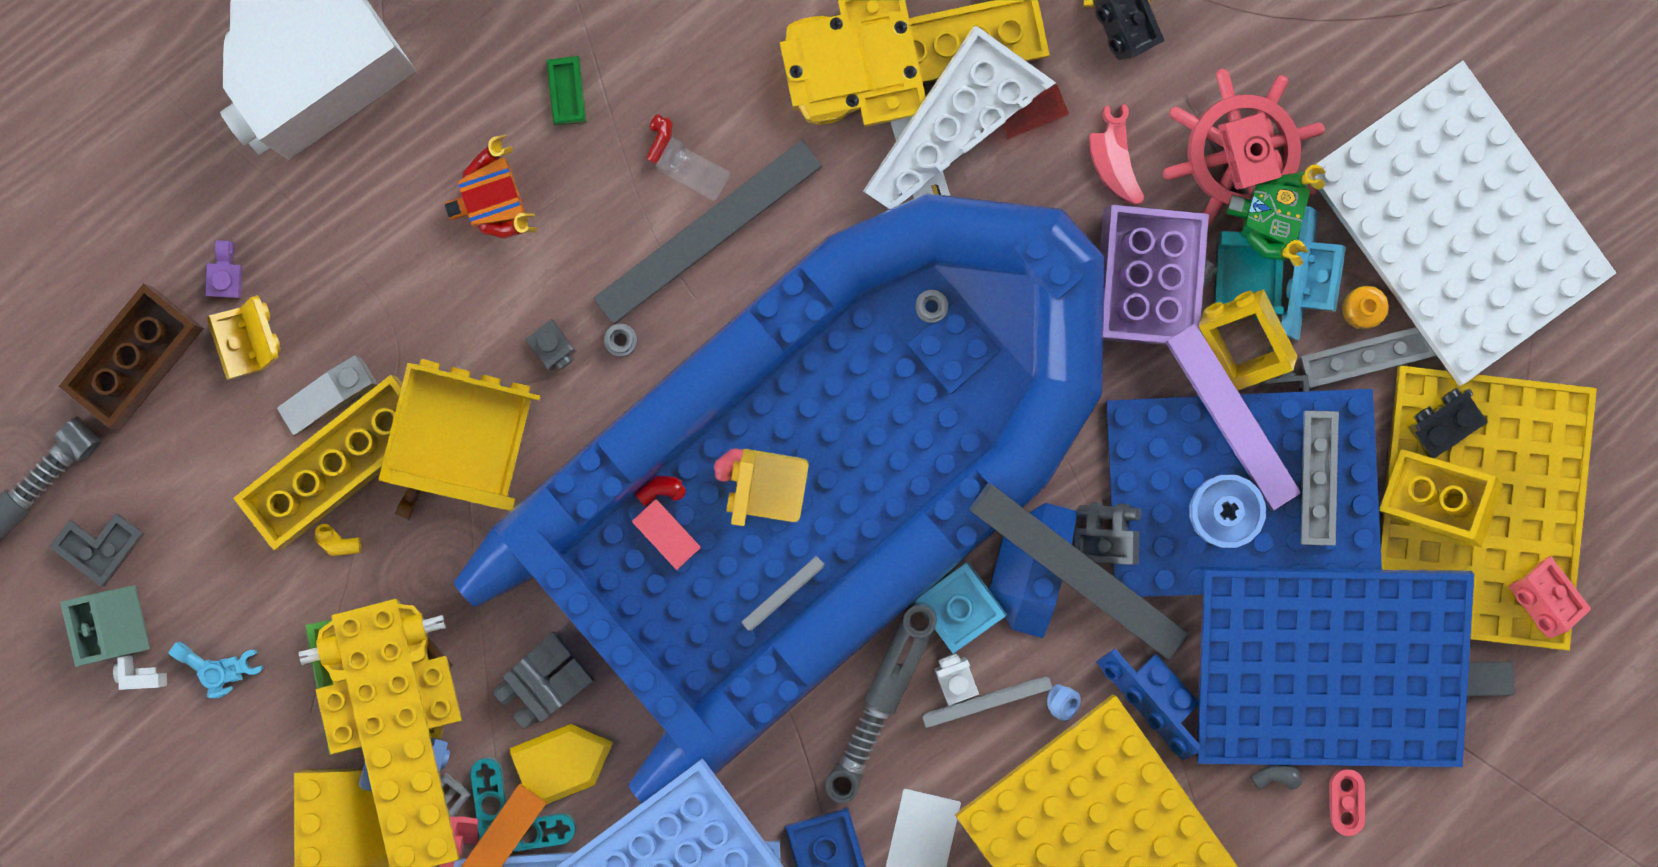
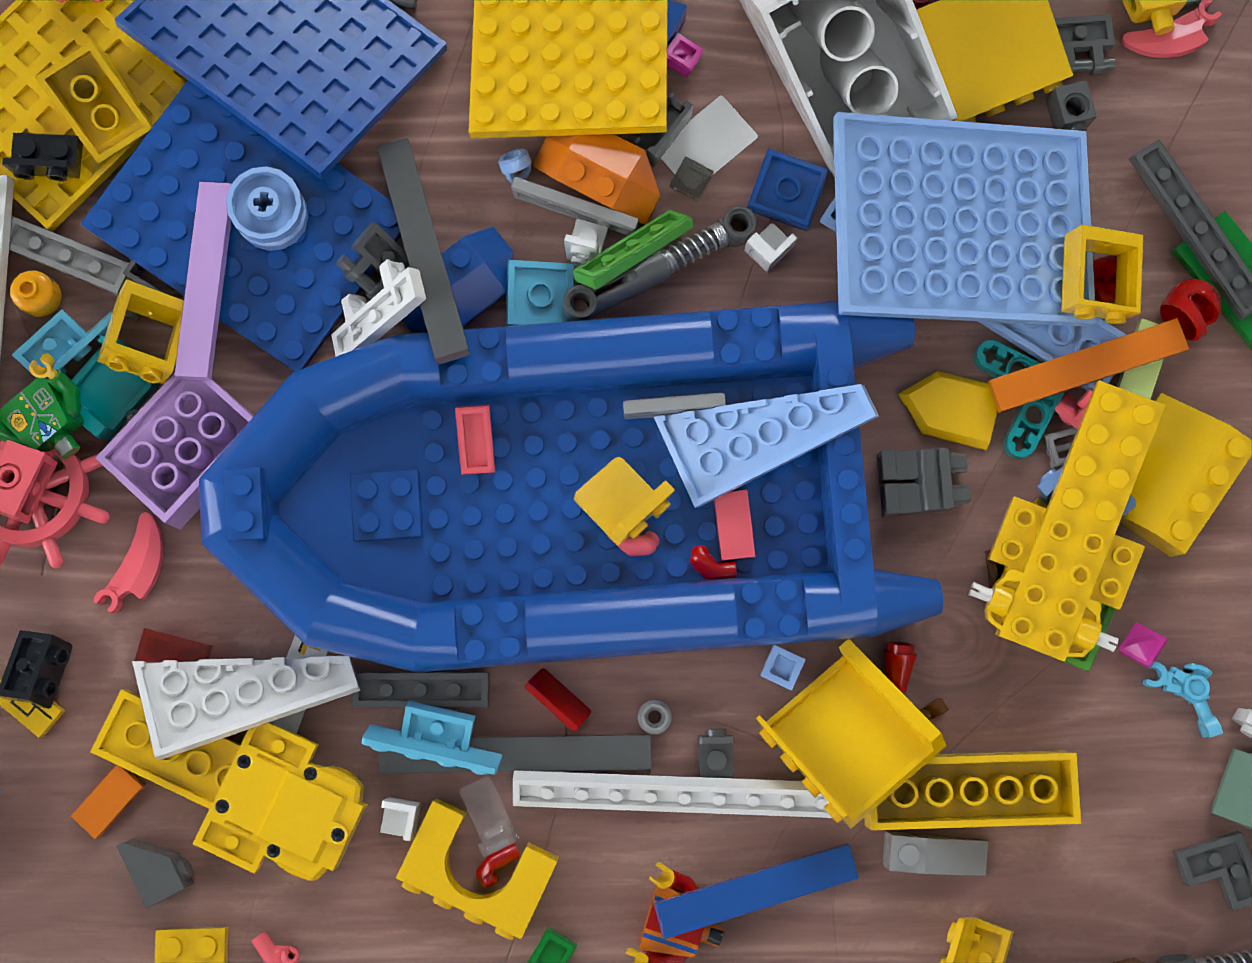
camera: 145 degrees left, 5 degrees down
yellow arm [314,523,362,556] -> none
light grey plate [915,290,948,323] -> none
blue bracket [1096,649,1202,760] -> none
light grey plate [1300,411,1339,545] -> none
none -> white hinge [331,259,426,356]
none -> dark grey plate [352,673,489,707]
none -> medium azure bracket [361,701,503,775]
none -> white panel [380,797,422,841]
none -> yellow arch [396,798,559,940]
none -> coral tile [455,404,495,475]
none -> white plate [513,771,832,818]
none -> red slope [524,668,592,732]
none -> orange wedge [532,134,661,225]
none -> bright green tile [573,210,694,290]
none -> dark grey hinge [631,92,693,168]
none -> light blue wing [654,384,879,508]
none -> blue tile [654,844,859,939]
none -> clear smoke tile [670,156,714,202]
none -> white panel [744,223,798,273]
none -> light blue tile [759,645,806,691]
none -> red cone [883,641,918,693]
none -> dark pink tile [1118,622,1168,670]

